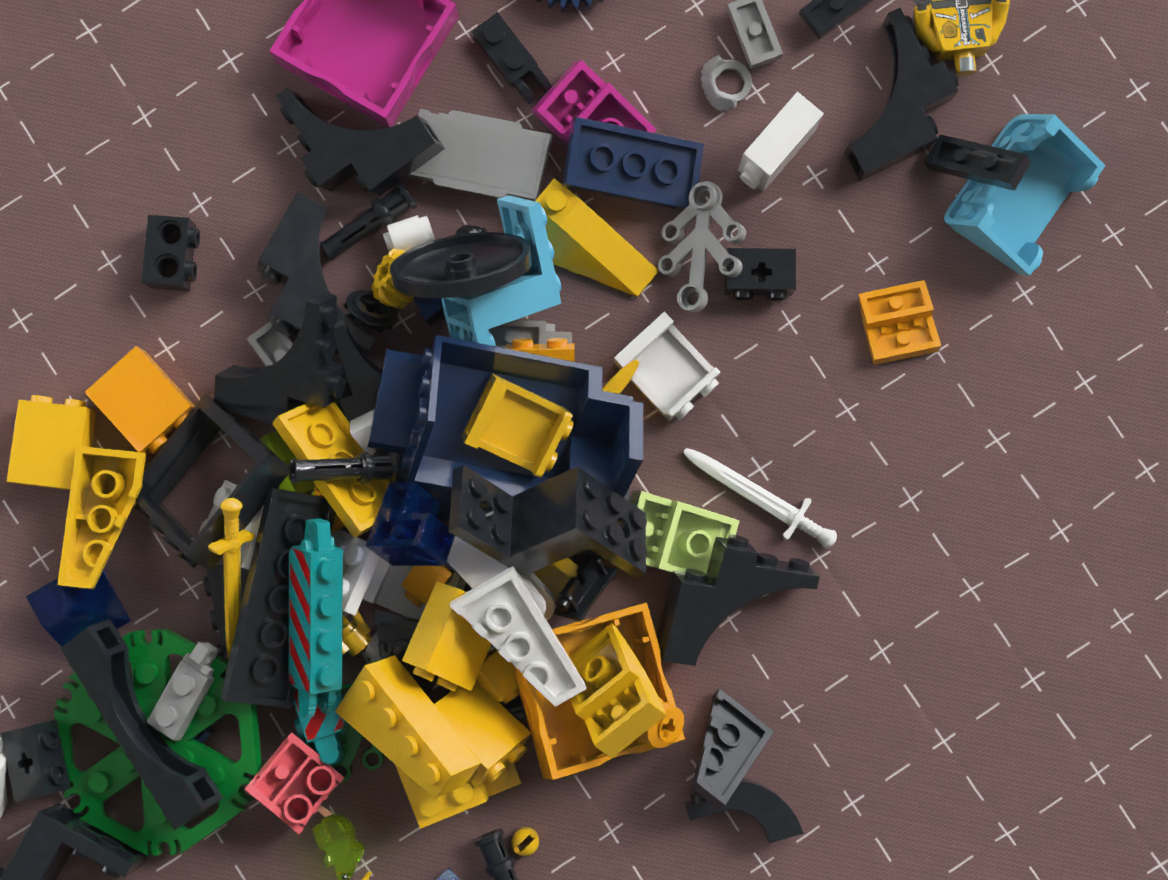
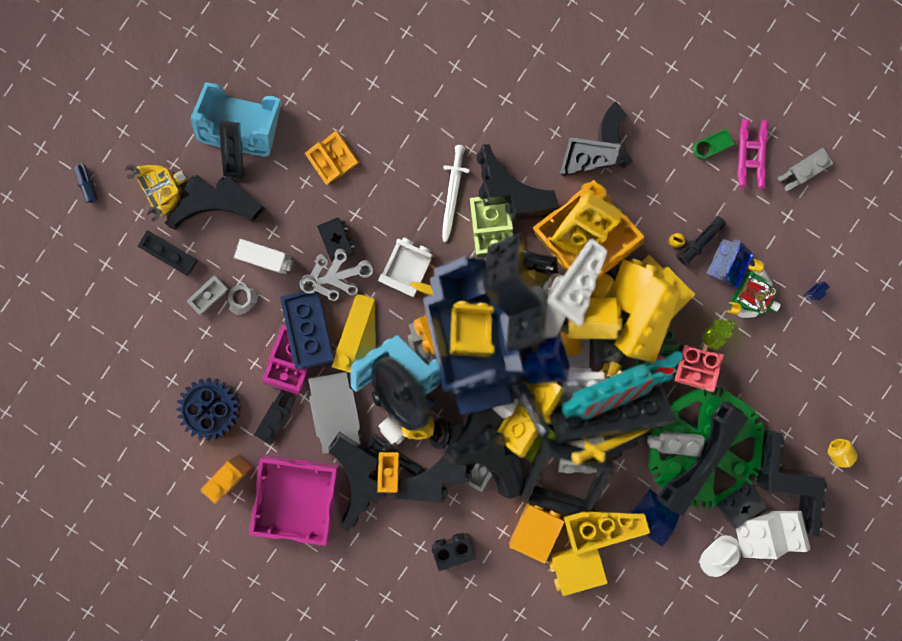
camera: 110 degrees left, 5 degrees up
none -> light orange slope [378,452,400,493]

